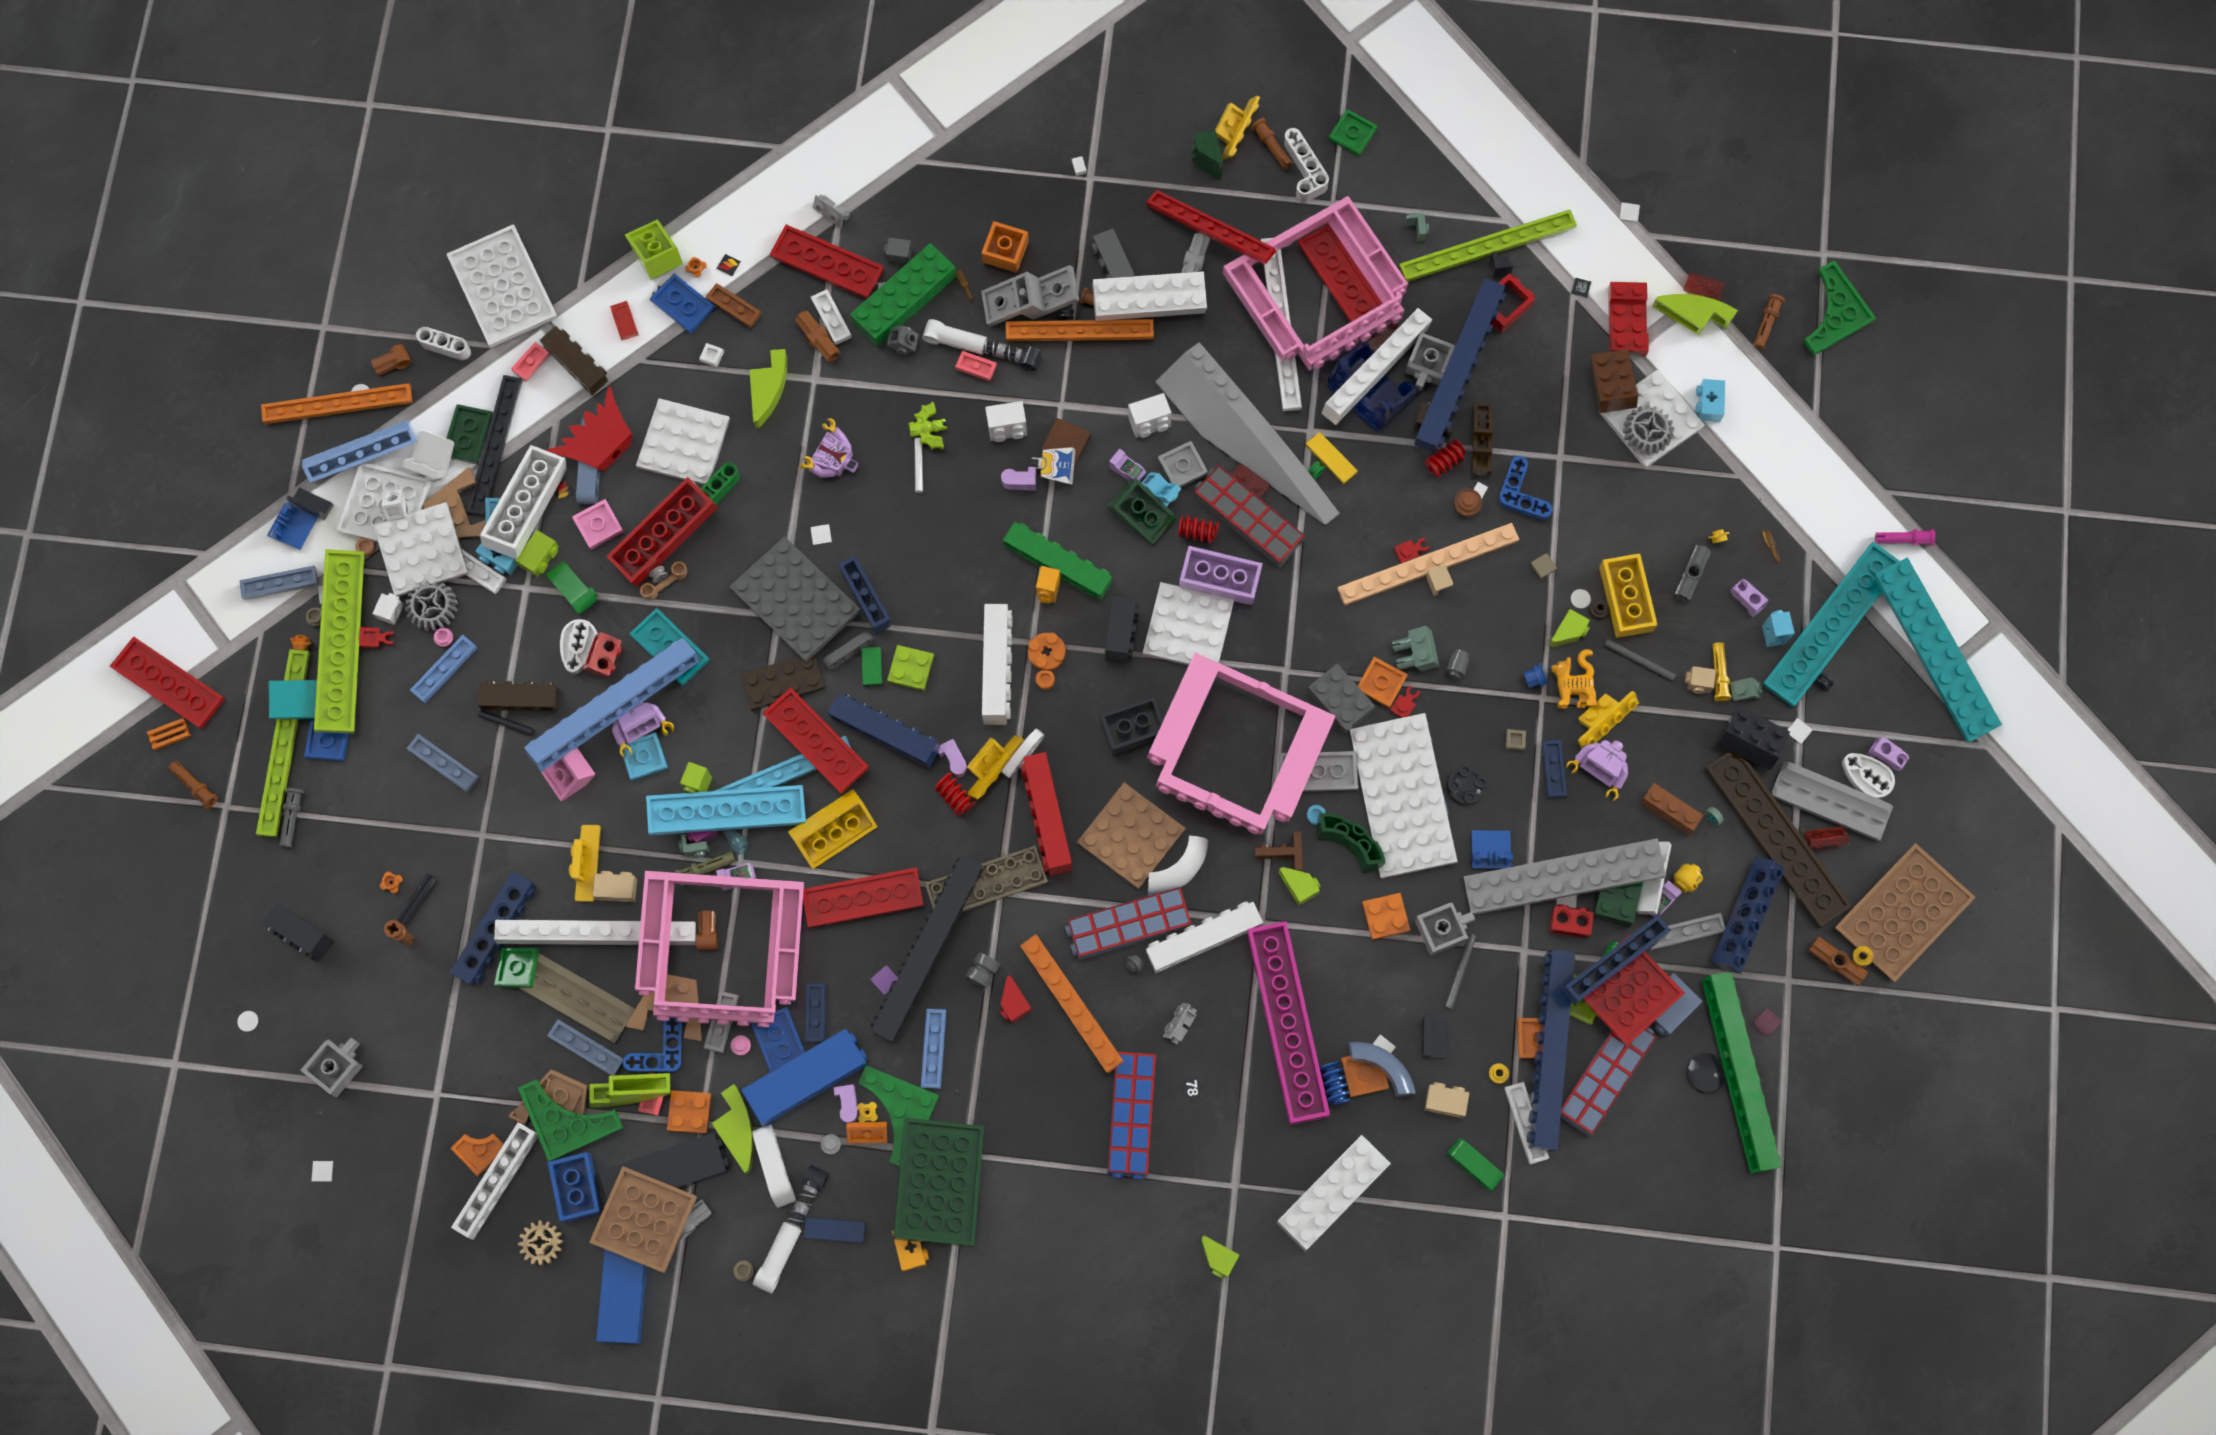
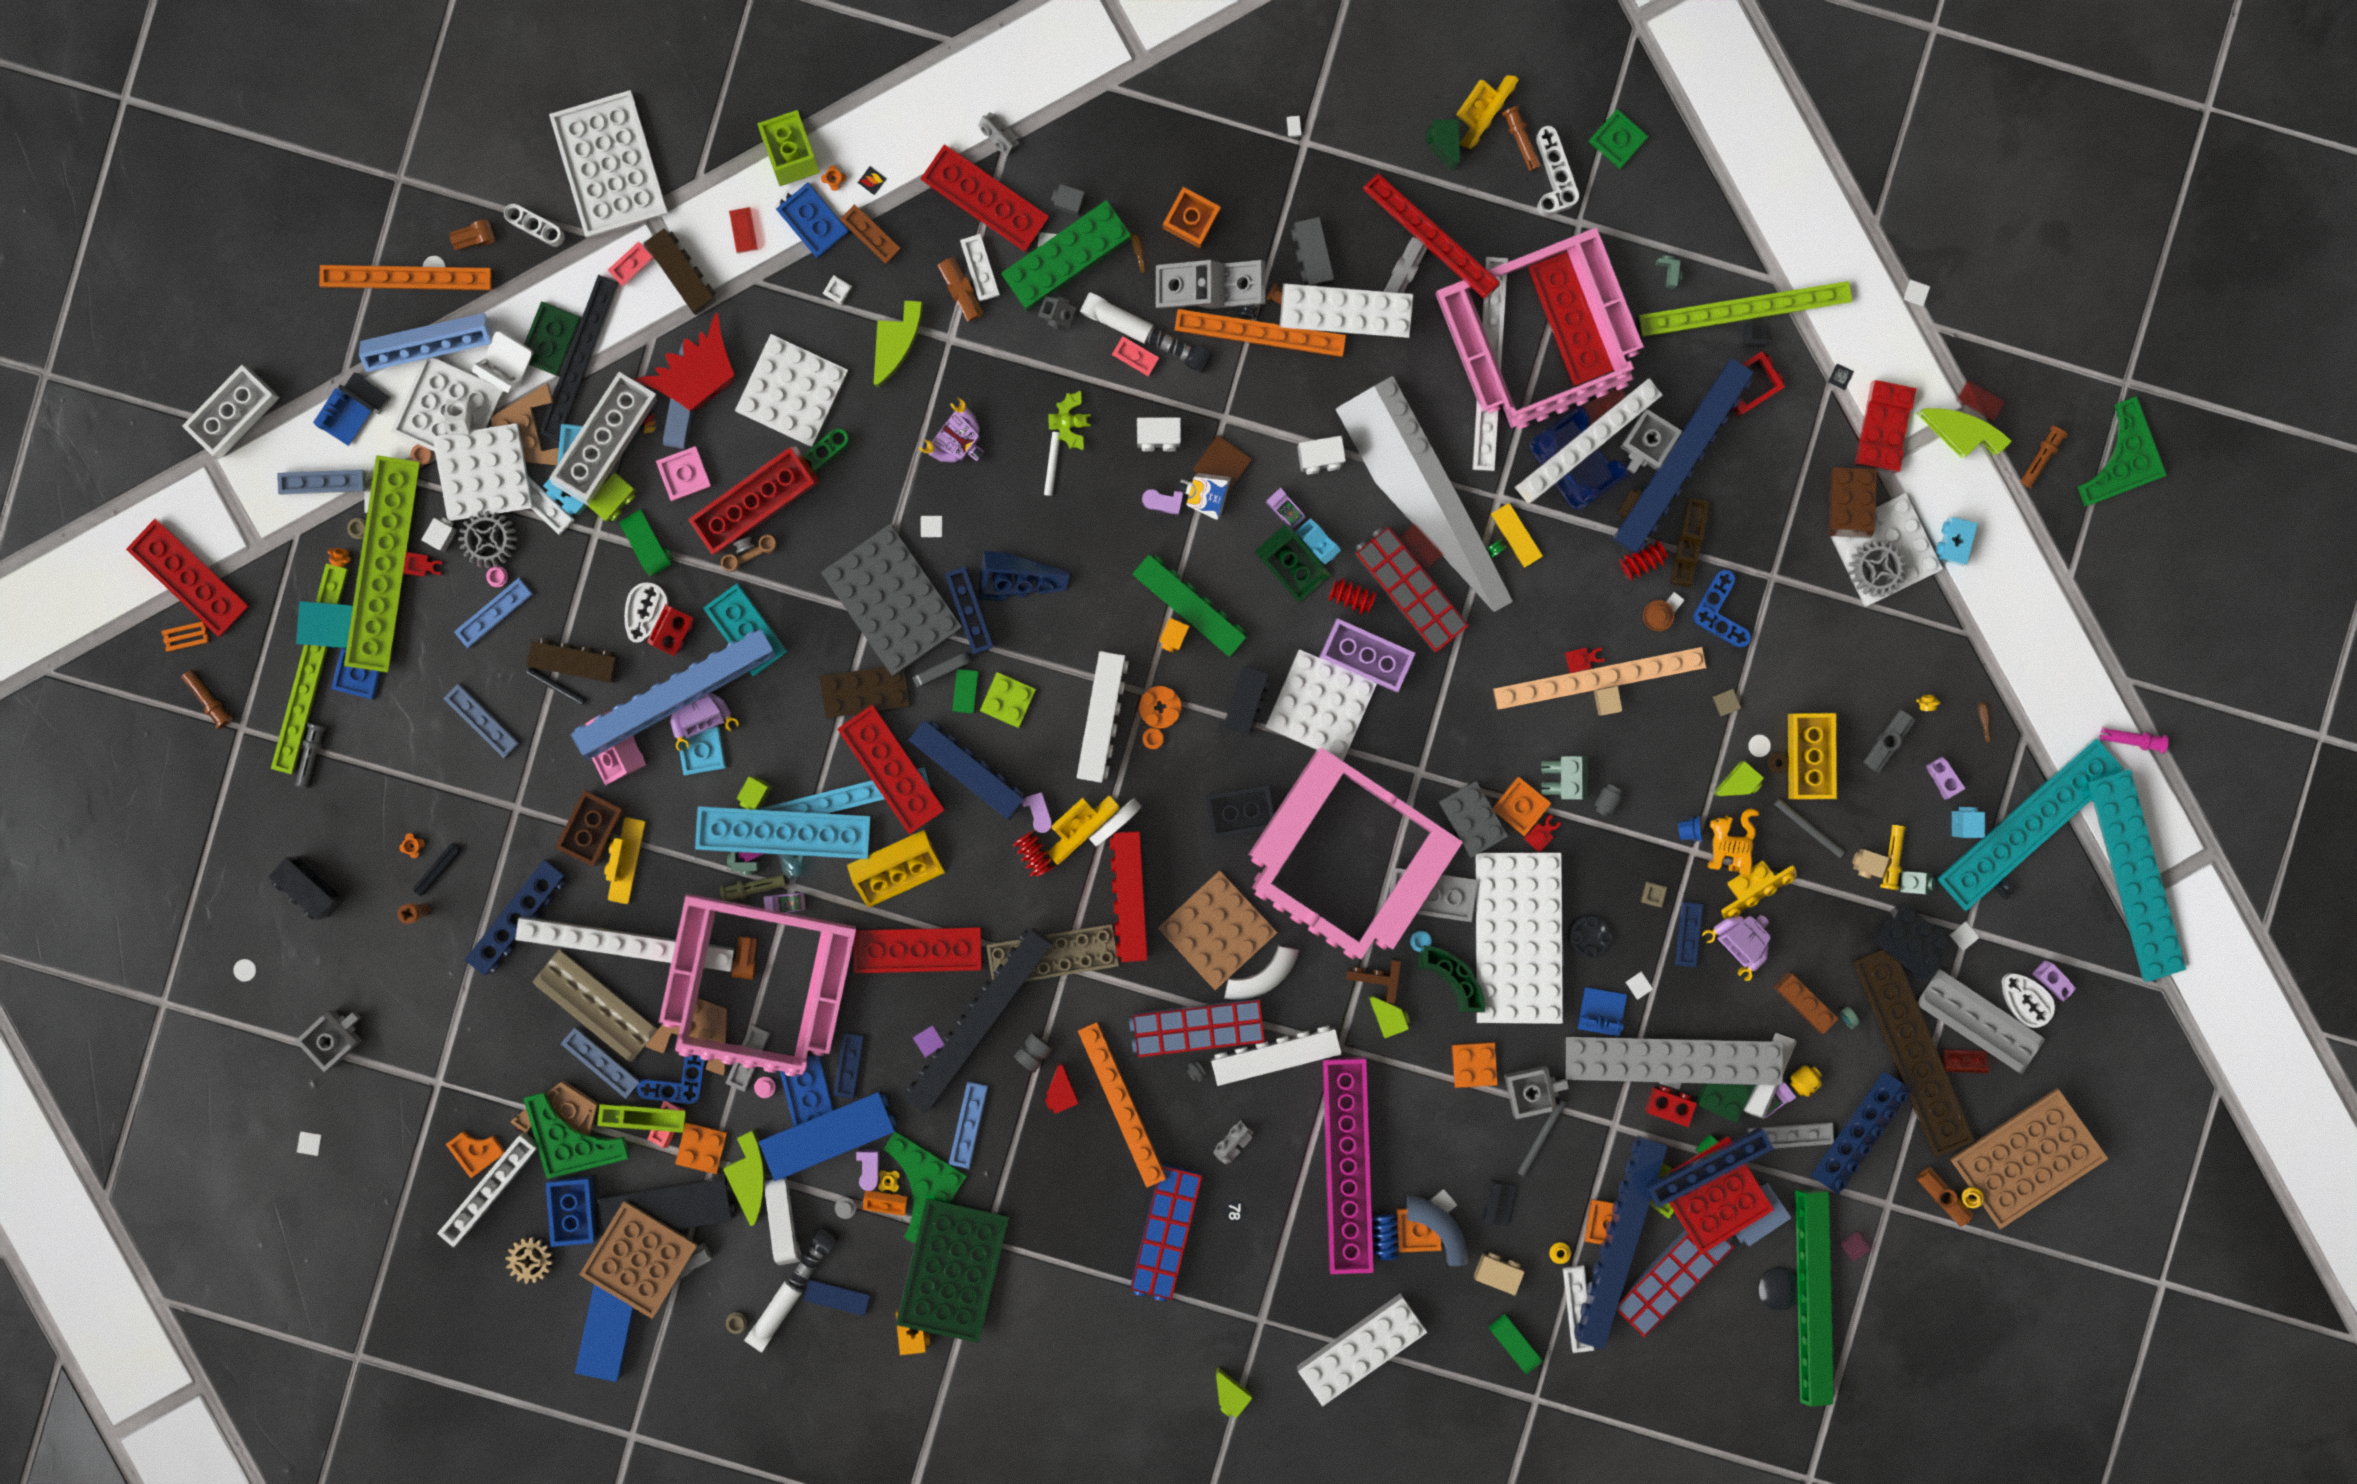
camera: 10 degrees right, 15 degrees up
green tile [494,948,540,988] -> none
tan brick [593,871,637,902] -> none
light grey plate [1158,441,1208,488] -> none
none -> white brick [182,365,280,458]
none -> reddish brown brick [555,790,626,867]
none -> dark blue wedge [979,551,1070,601]
none -> white sticker [1626,972,1653,1000]

